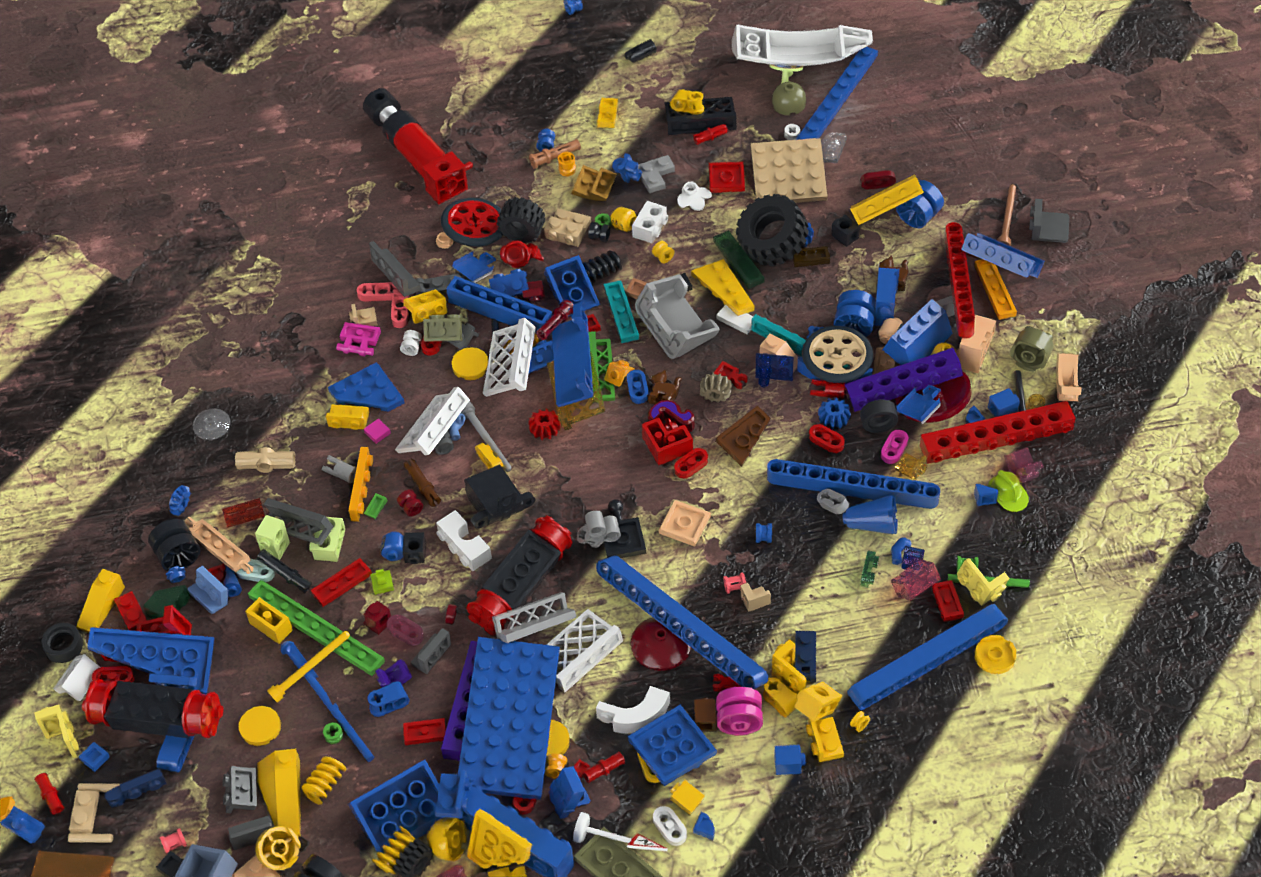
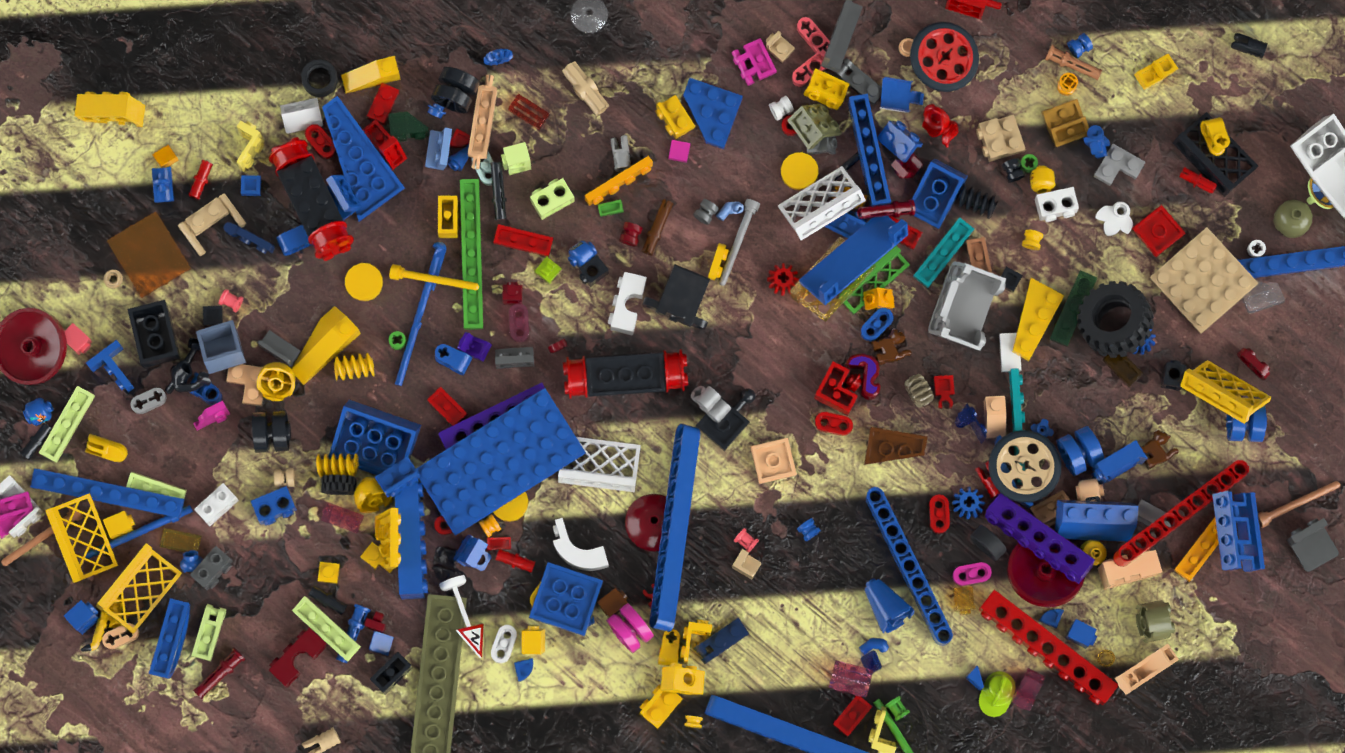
camera: 45 degrees right, 25 degrees up
bracket [222,766,257,814] -> none
dark grey fence [264,498,334,545] -> none
white fence [395,387,470,455] -> none
light grey fence [492,592,577,643] -> none
black tyre [497,197,546,244] -> none
blue brick [774,745,805,775] -> none
light grey beam [817,489,849,514] -> none
clear green plate [860,550,879,588] -> none
blue piece [896,385,941,424] -> none
black bar [1013,370,1026,412] -> none

